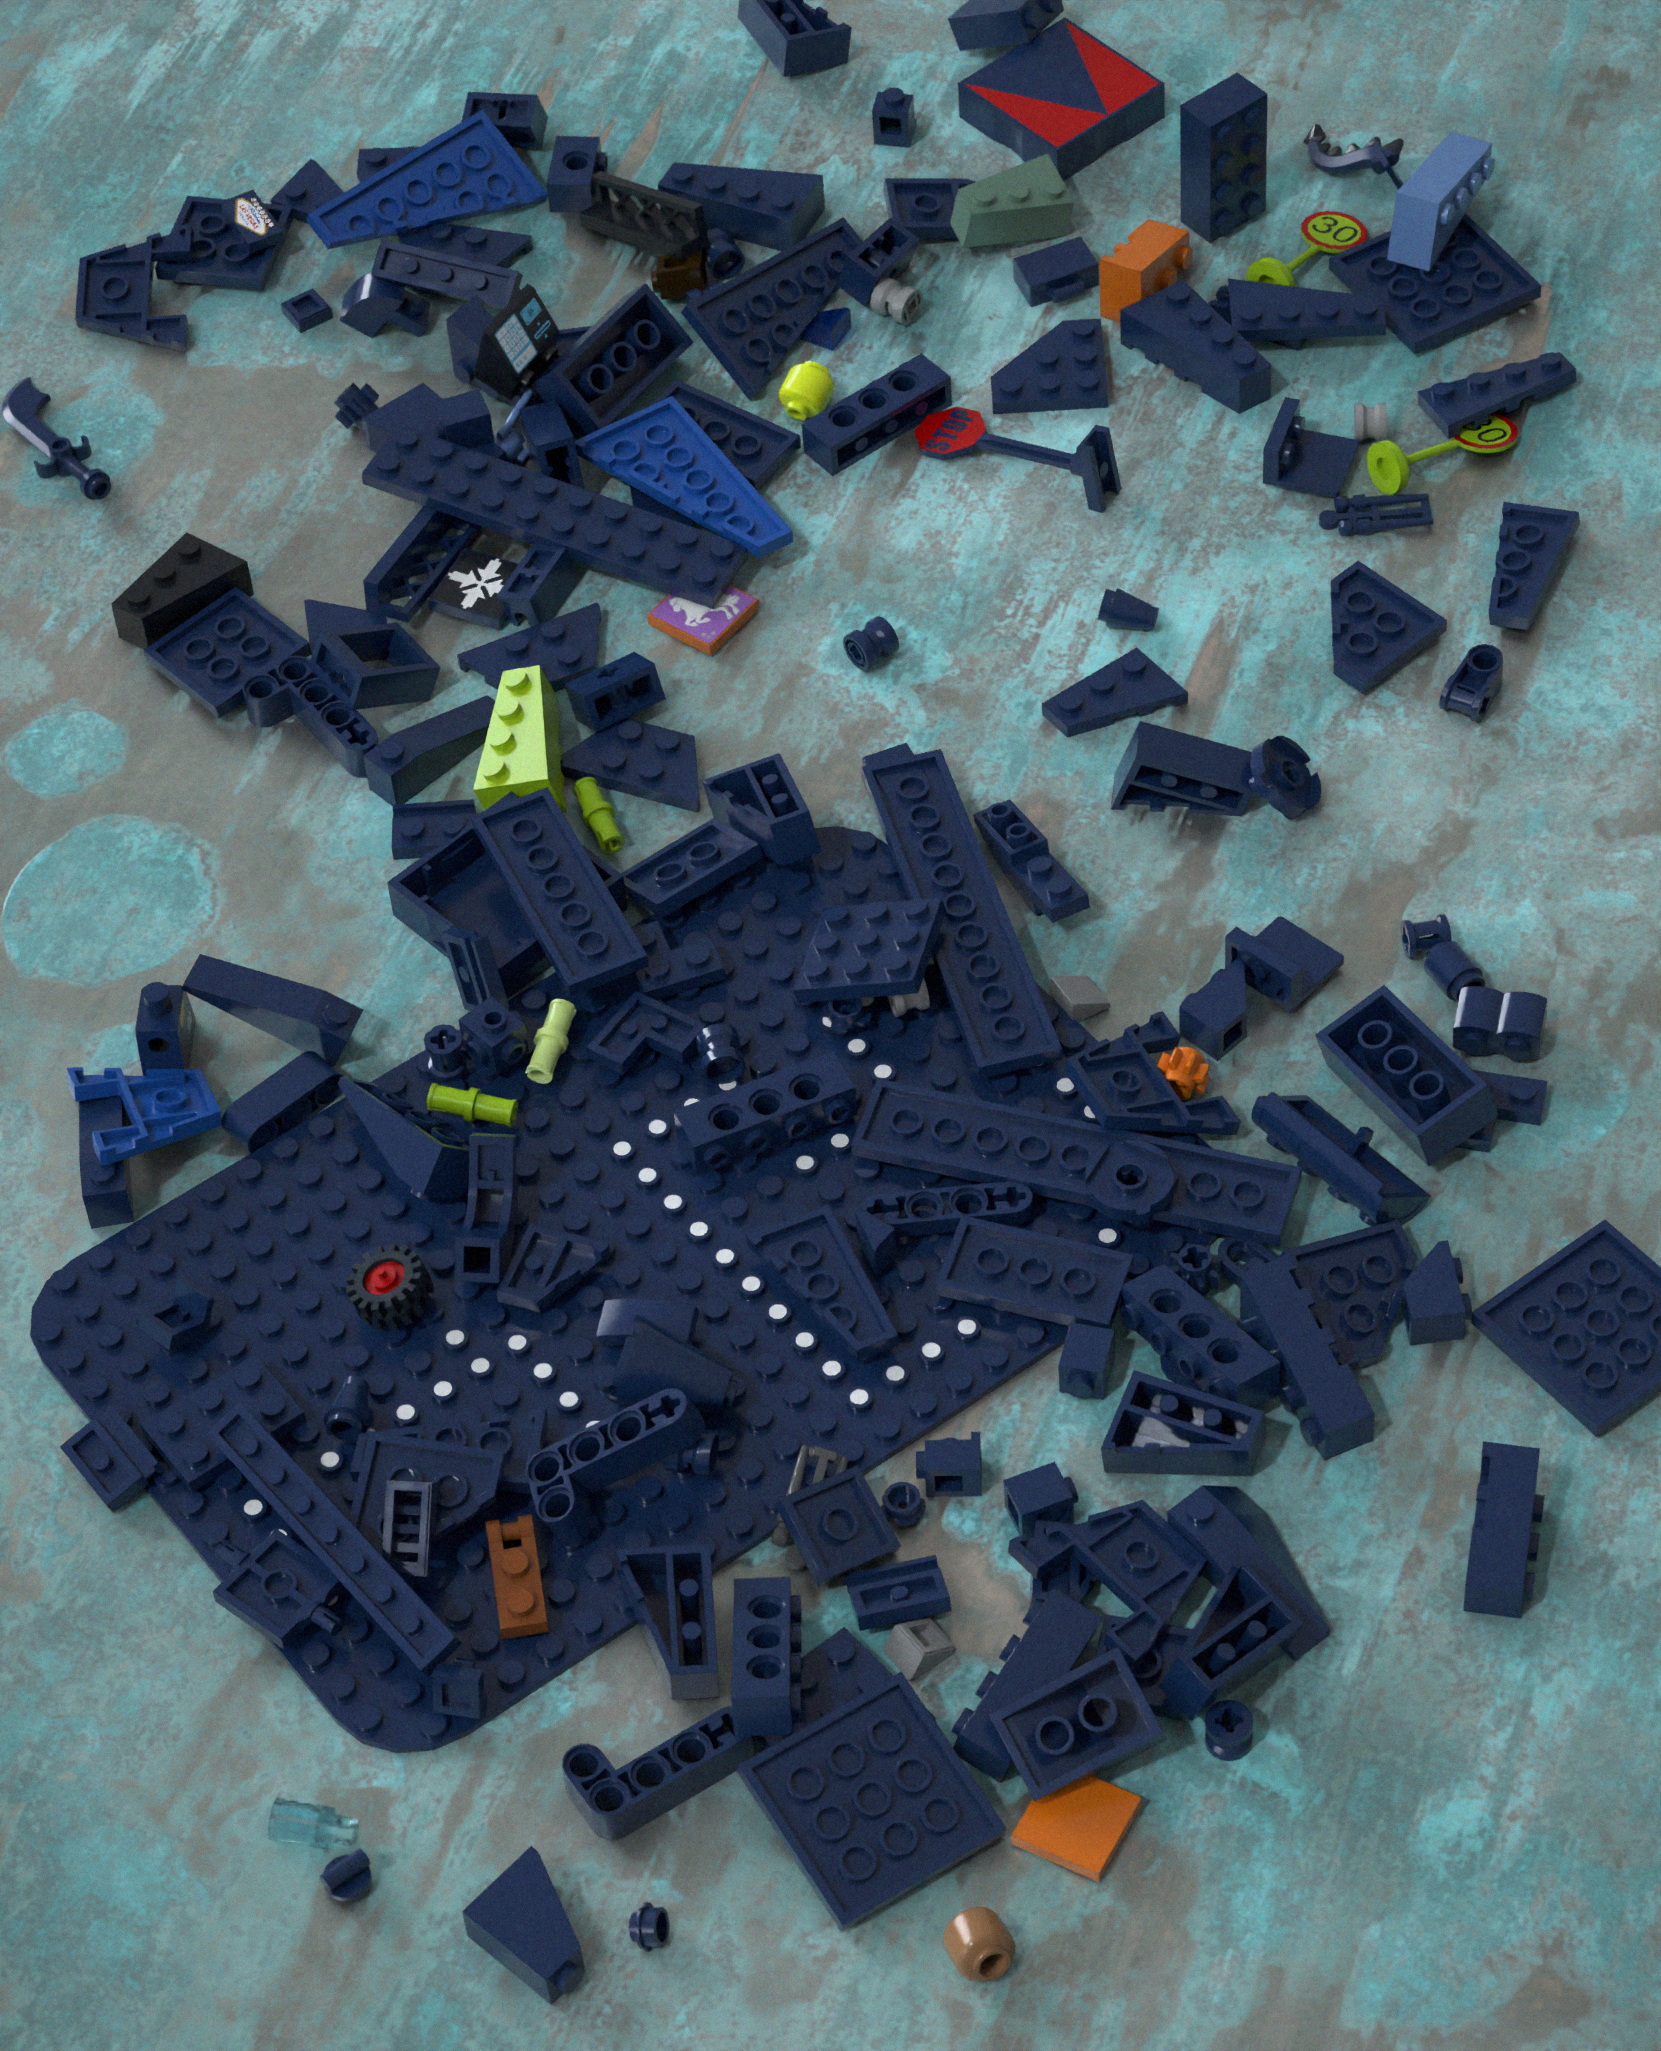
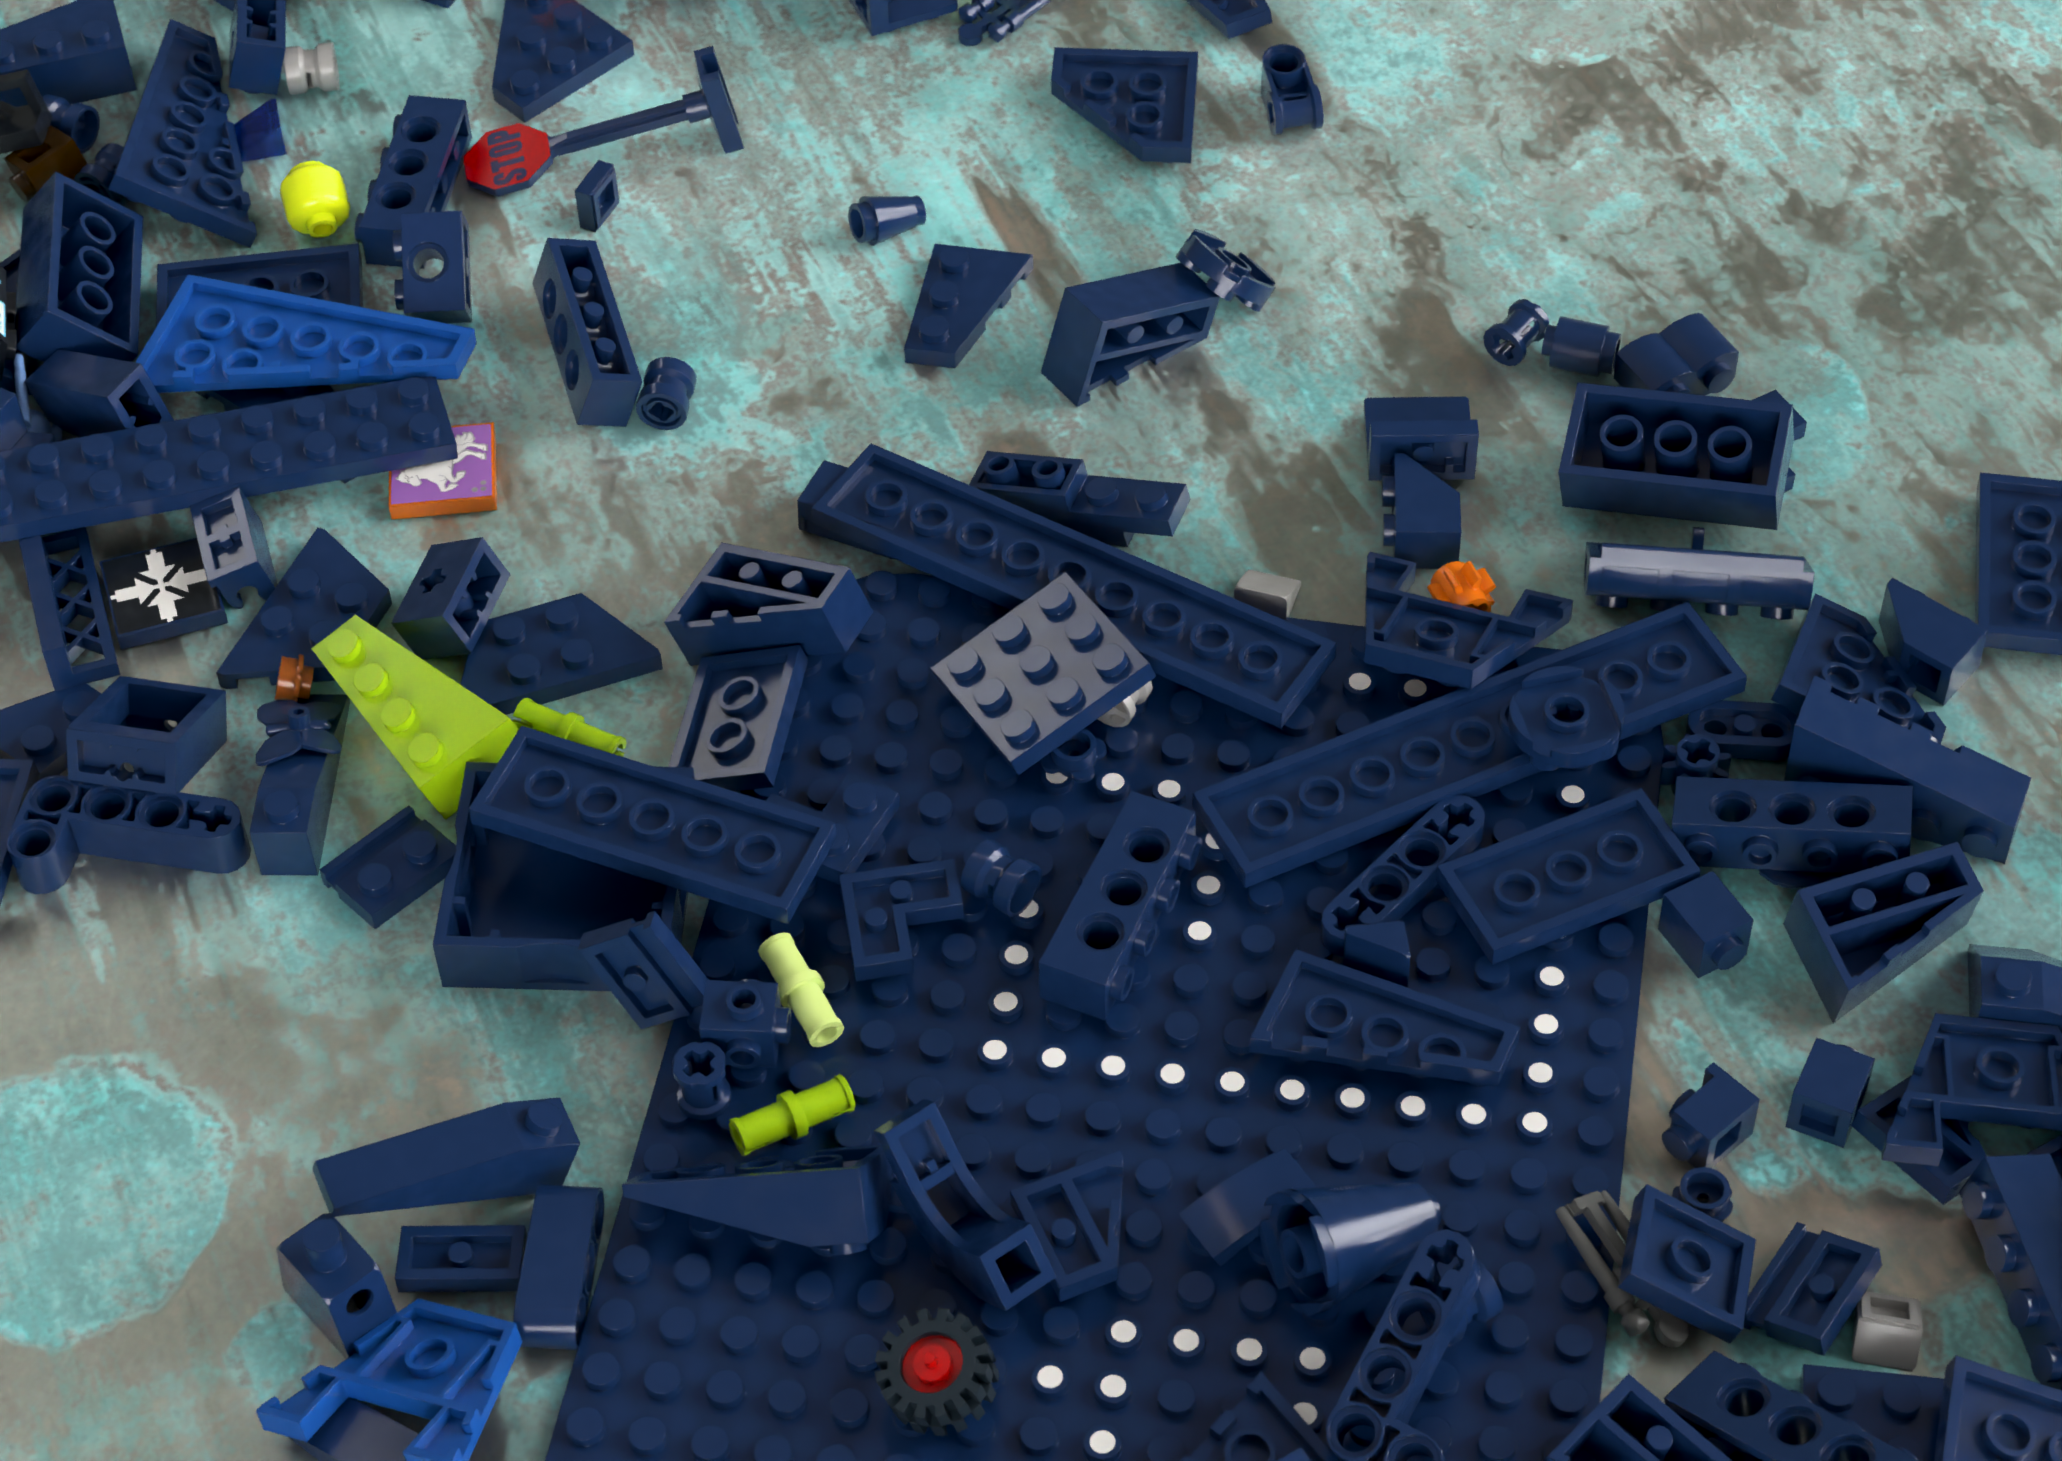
camera: 45 degrees left, 0 degrees up
none -> dark blue piece [256,700,342,766]
none -> dark orange plate [274,654,314,702]
none -> dark blue brick [393,211,472,323]
none -> dark blue plate [395,1225,528,1292]
none -> dark blue brick [532,238,642,427]
none -> dark blue tile [575,160,620,232]

